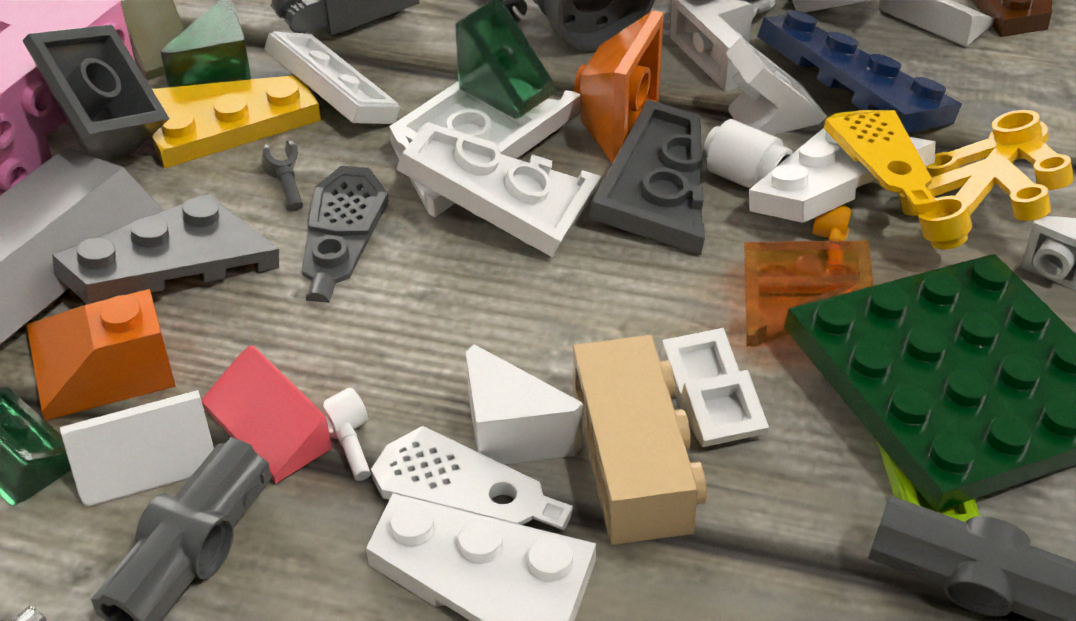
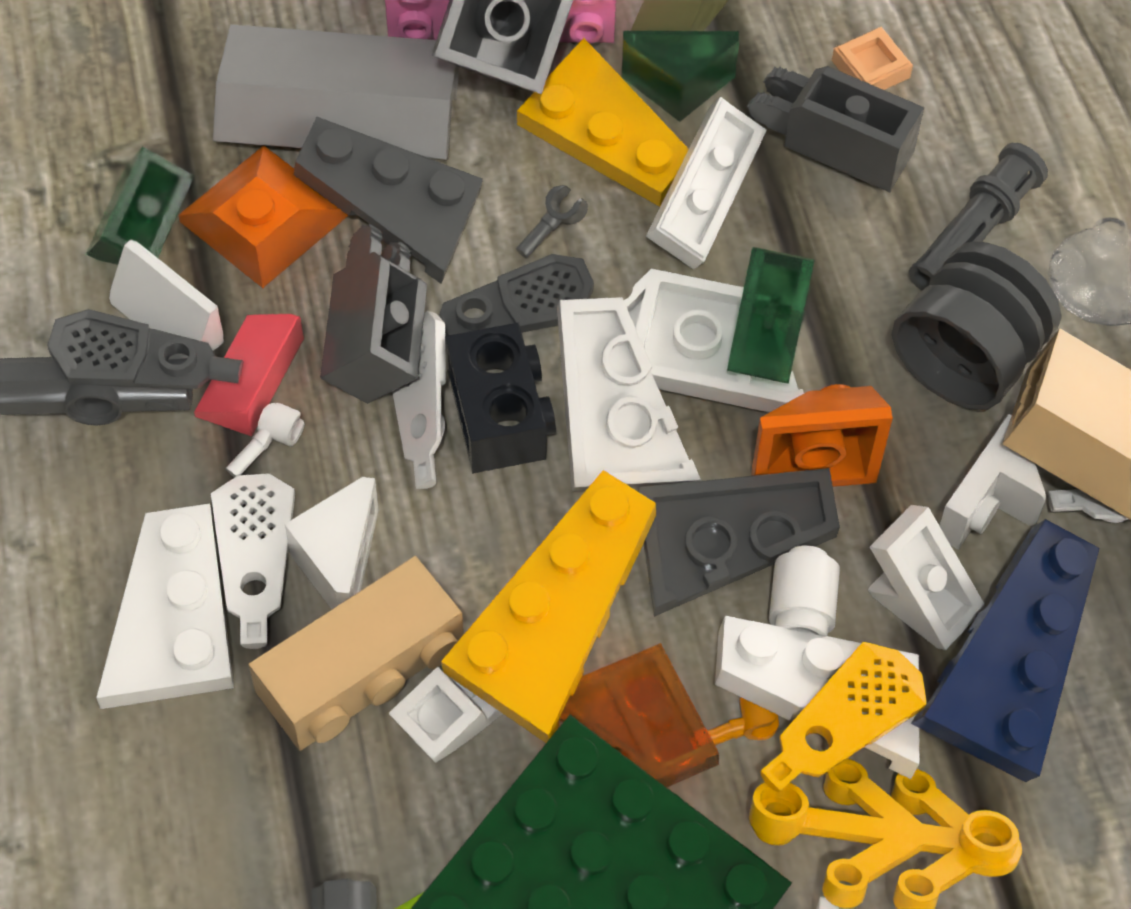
camera: 60 degrees right, 15 degrees up
none -> dark grey piece [47,309,244,389]
none -> dark grey hinge [320,224,427,404]
none -> white piece [392,311,446,489]
none -> yellow wing [441,470,656,743]
none -> black brick [445,322,556,474]

